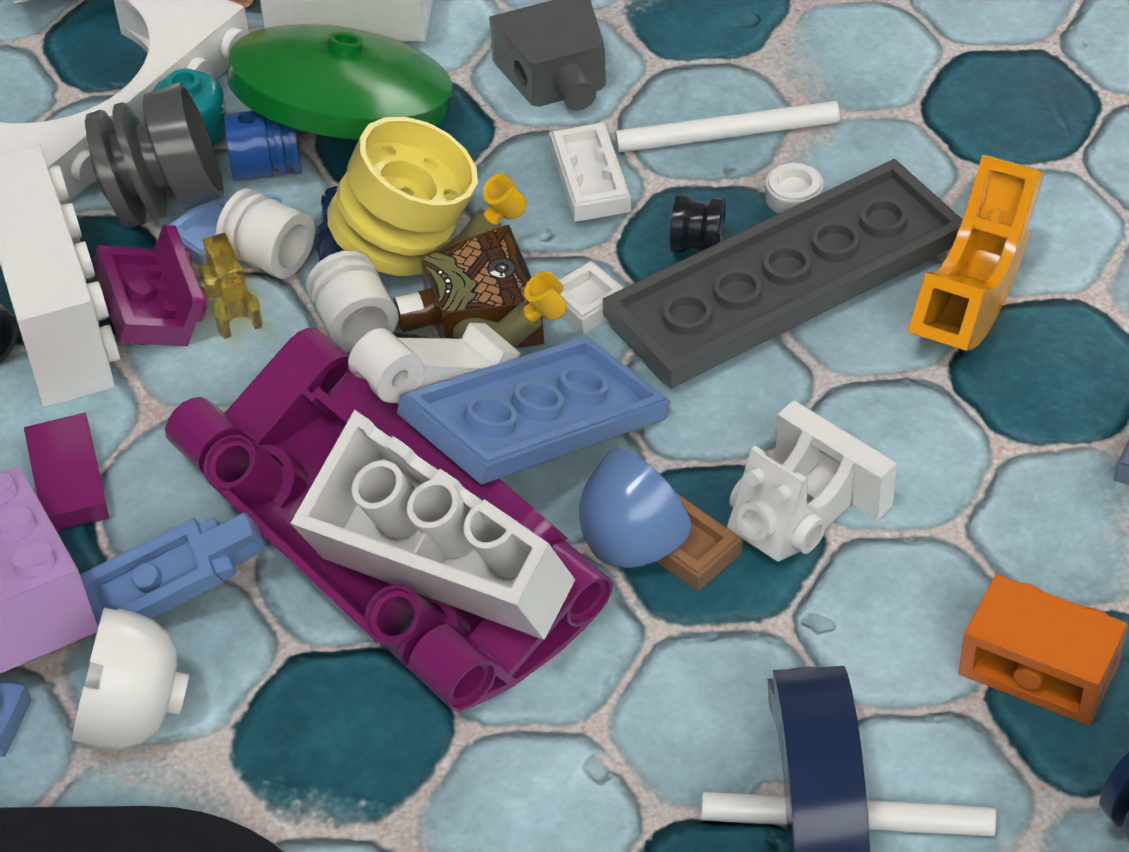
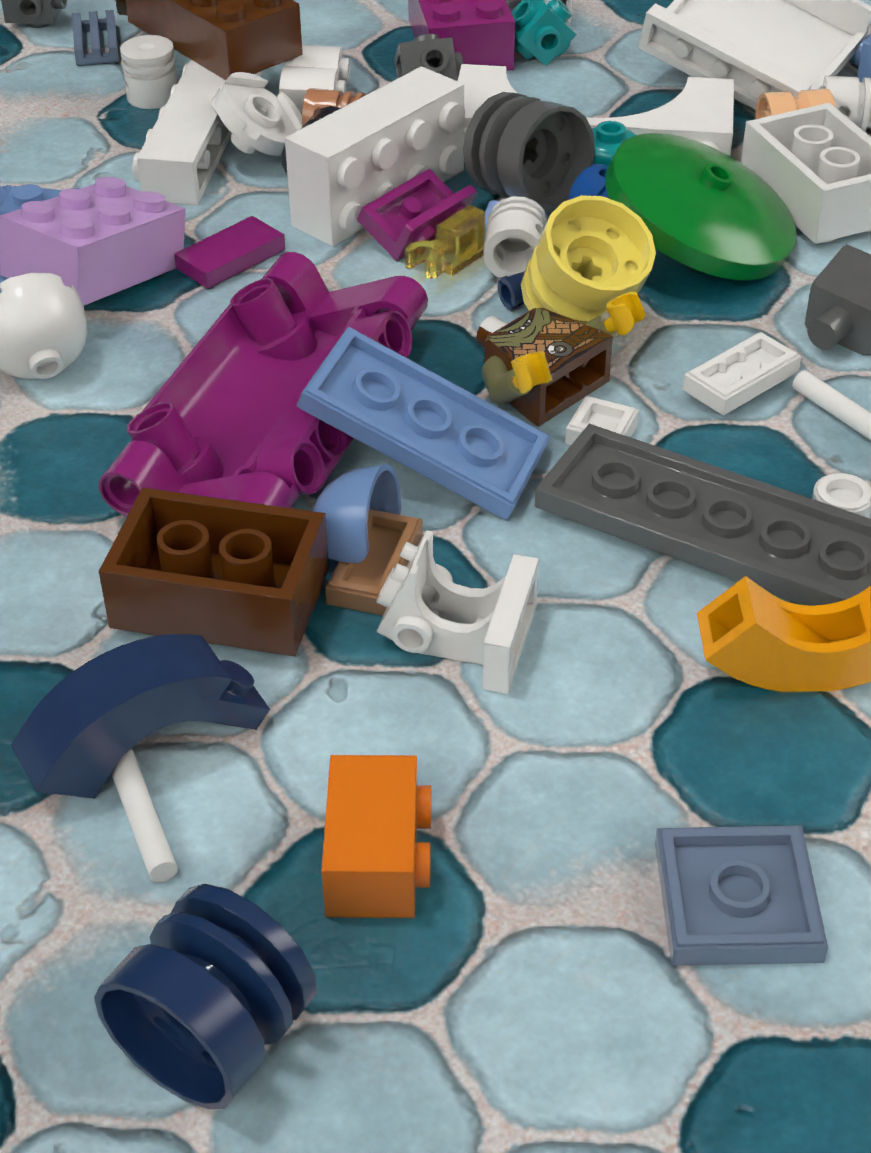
camera: 60 degrees right, 5 degrees down
medium blue hinge [80,512,268,634] -> none
white wedge [290,410,575,640] -> none
white piece [306,251,399,352] -> none
white leg [348,323,521,404] -> none
black wheel [670,193,726,253] -> none
none -> reddish brown brick [98,487,329,657]

